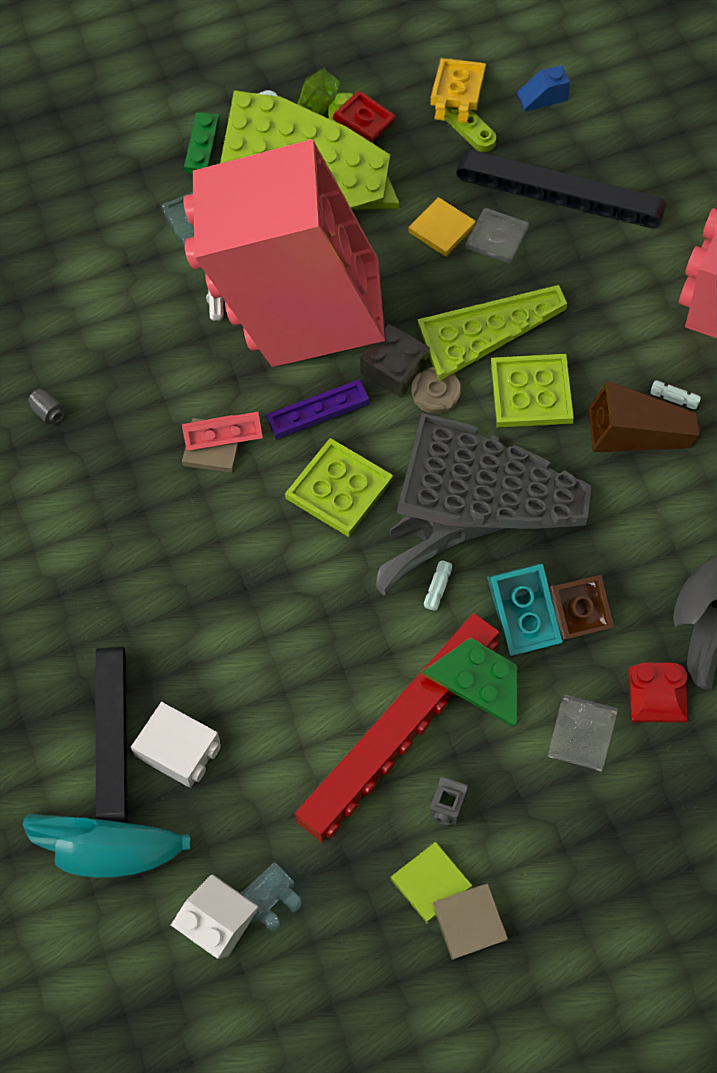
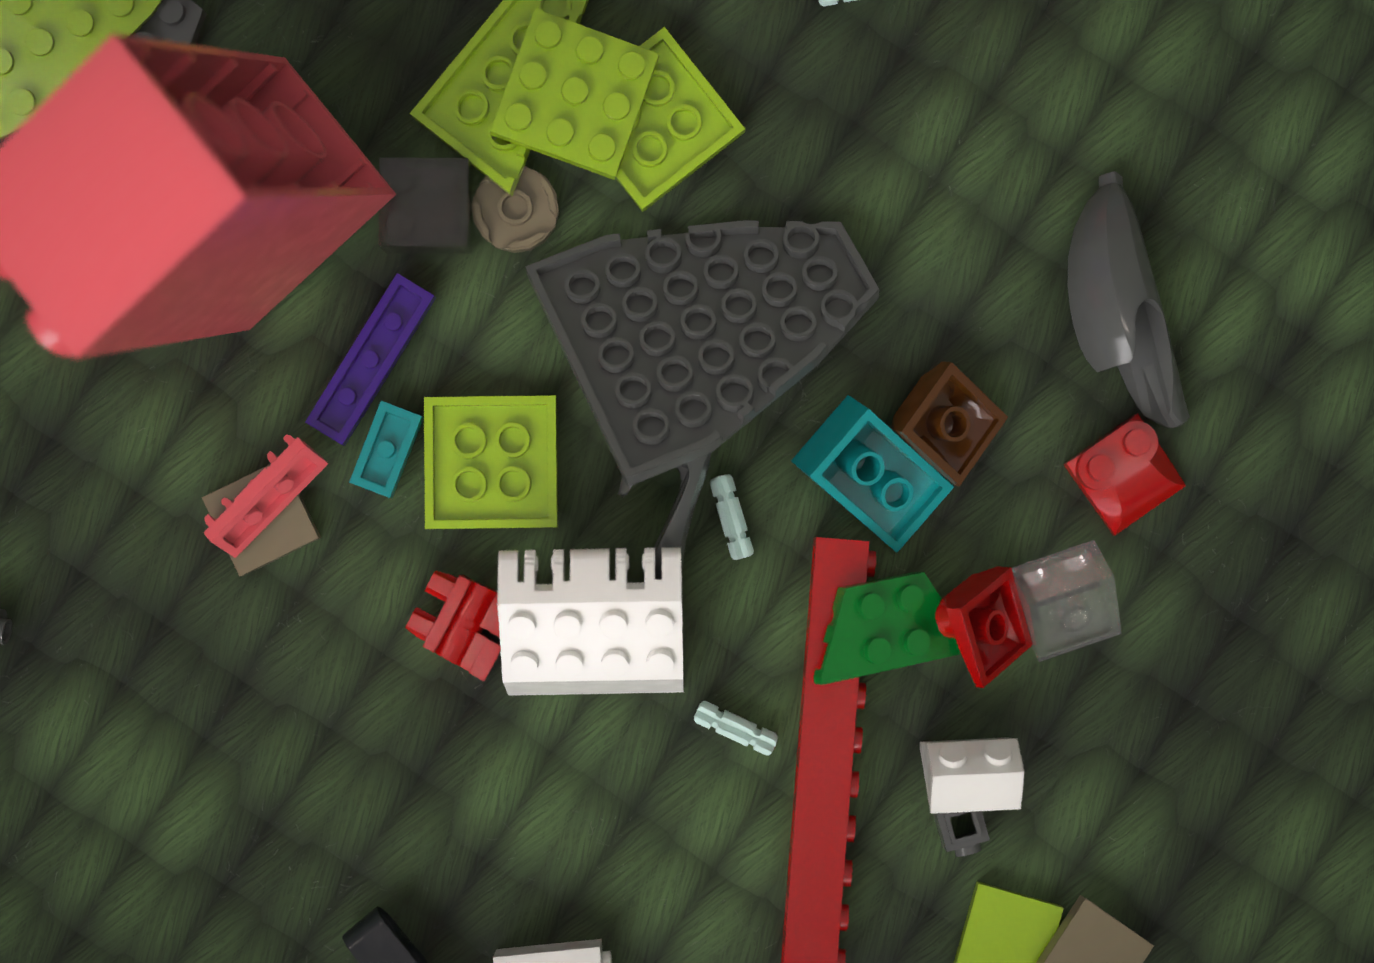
camera: 40 degrees left, 25 degrees up
reddish brown slope [588,381,700,452] -> none
none -> teal plate [349,401,424,499]
none -> red hips [405,570,501,682]
none -> lime plate [490,8,659,180]
none -> white slope [498,547,684,696]
none -> light aqua axle [694,701,778,756]
none -> white slope [920,737,1024,814]
none -> red slope [935,566,1033,688]

